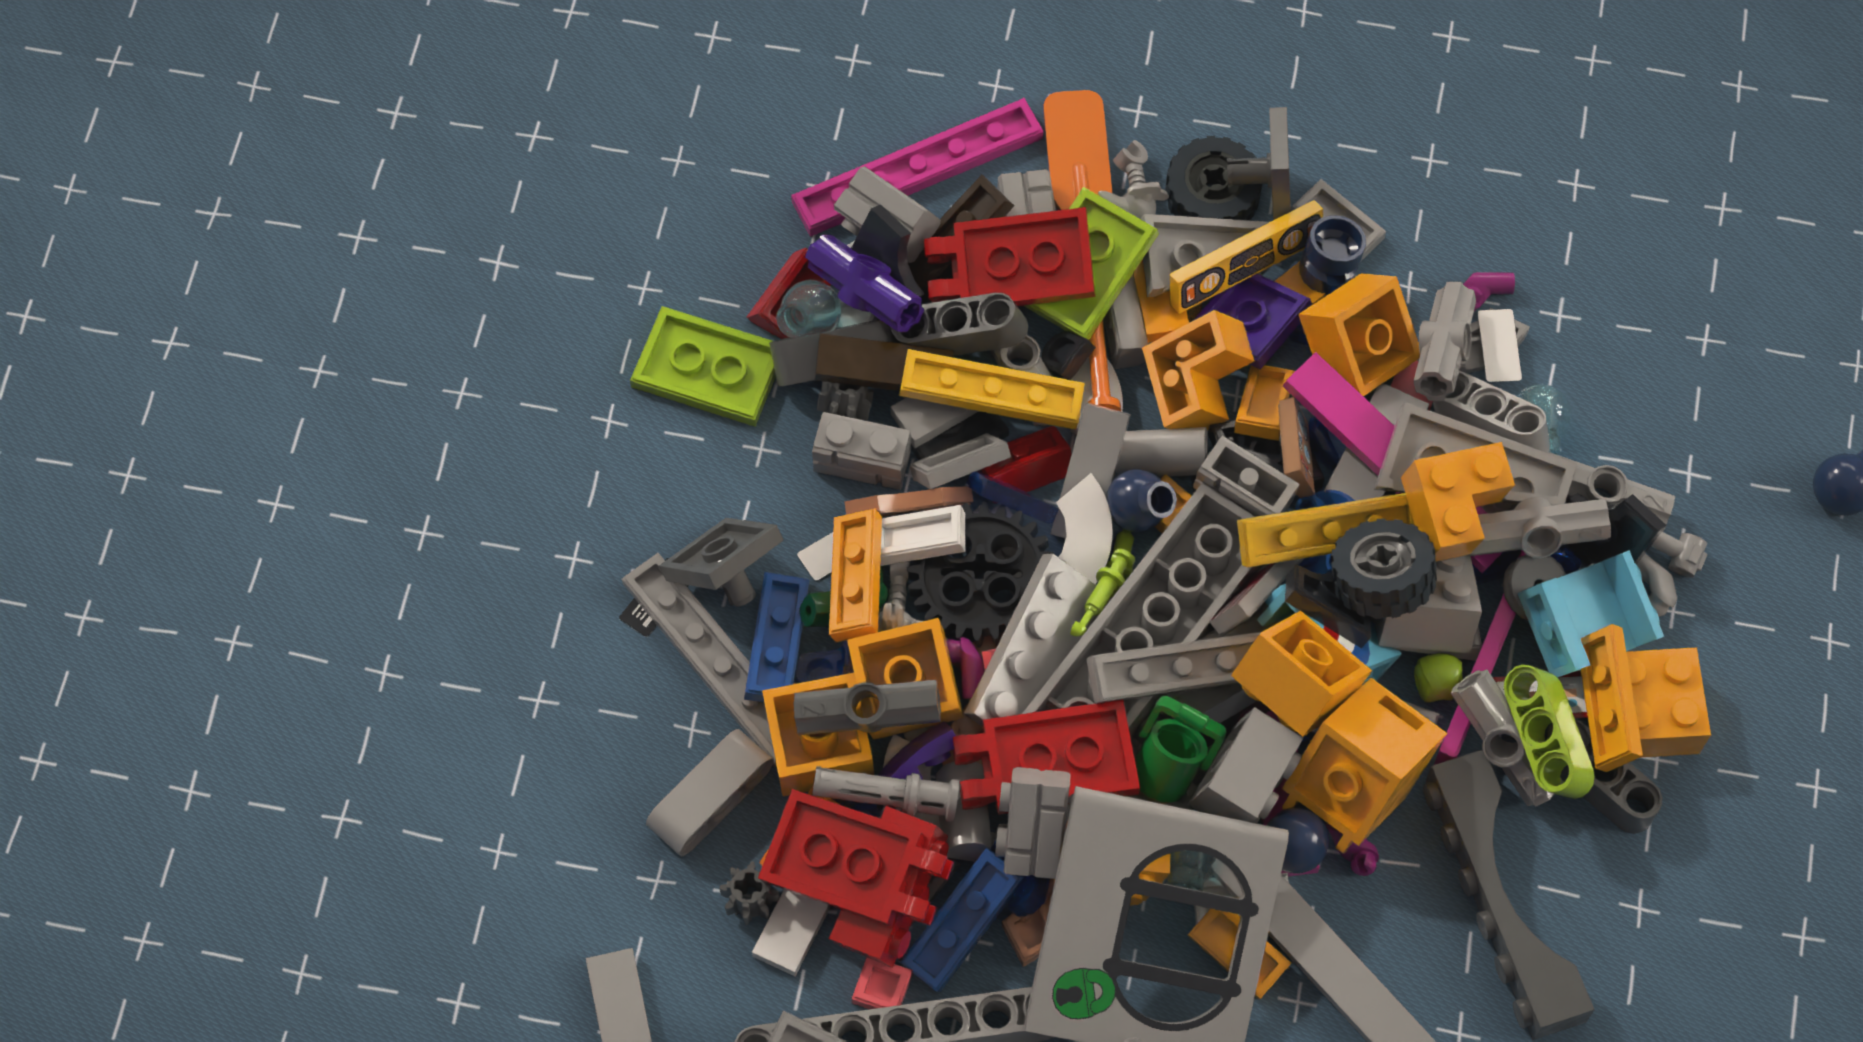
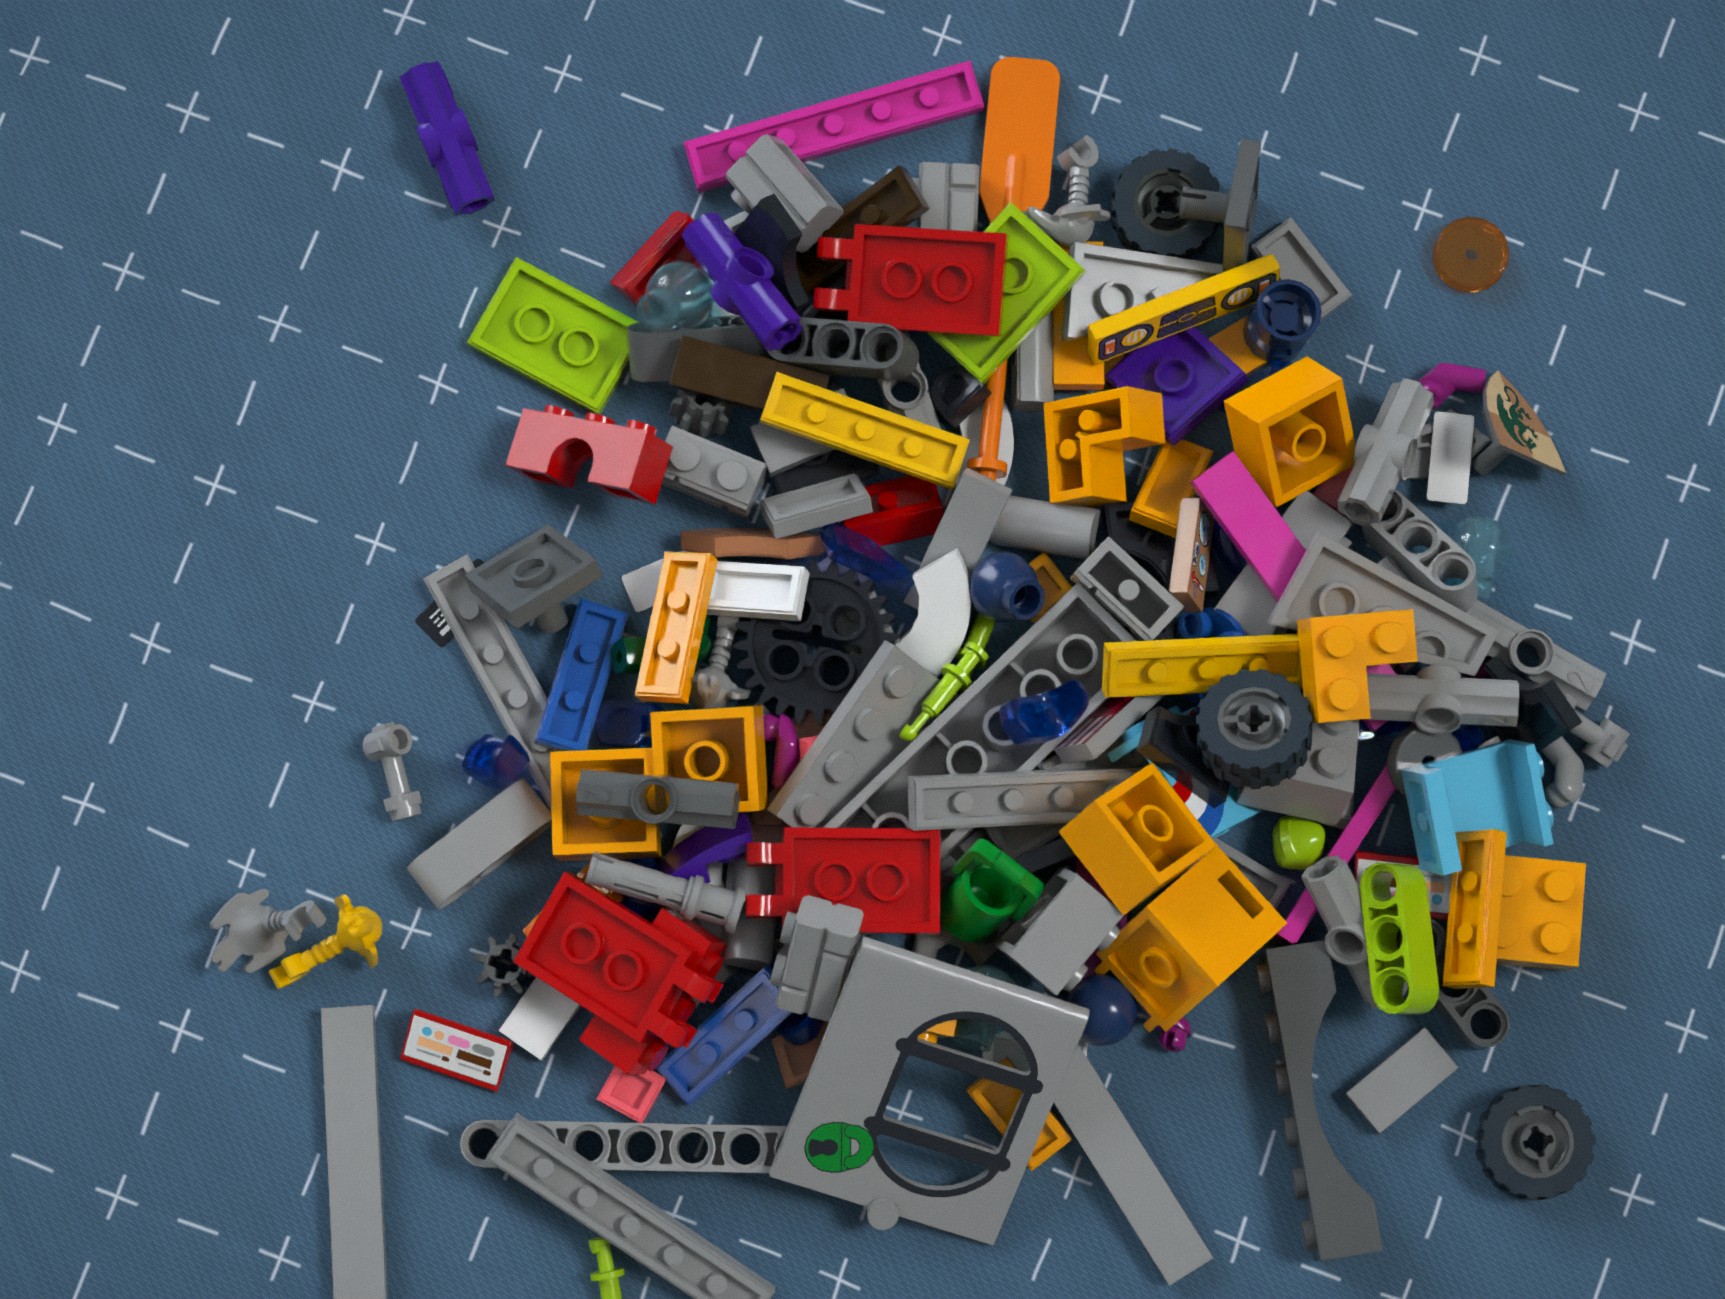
camera: 10 degrees right, 15 degrees up
none -> light grey piece [210,889,326,973]
none -> yellow piece [268,894,383,989]
none -> light grey bar [363,722,422,822]
none -> dark purple piece [400,61,495,216]
none -> slope [400,1008,515,1092]
none -> clear blue hair [462,733,530,789]
none -> arch [505,405,673,505]
none -> clear blue hair [999,680,1089,745]
none -> light grey tile [1344,1028,1459,1134]
none -> clear orange piece [1432,217,1509,293]
none -> shield [1472,370,1566,476]
none -> black wheel [1474,1084,1595,1200]

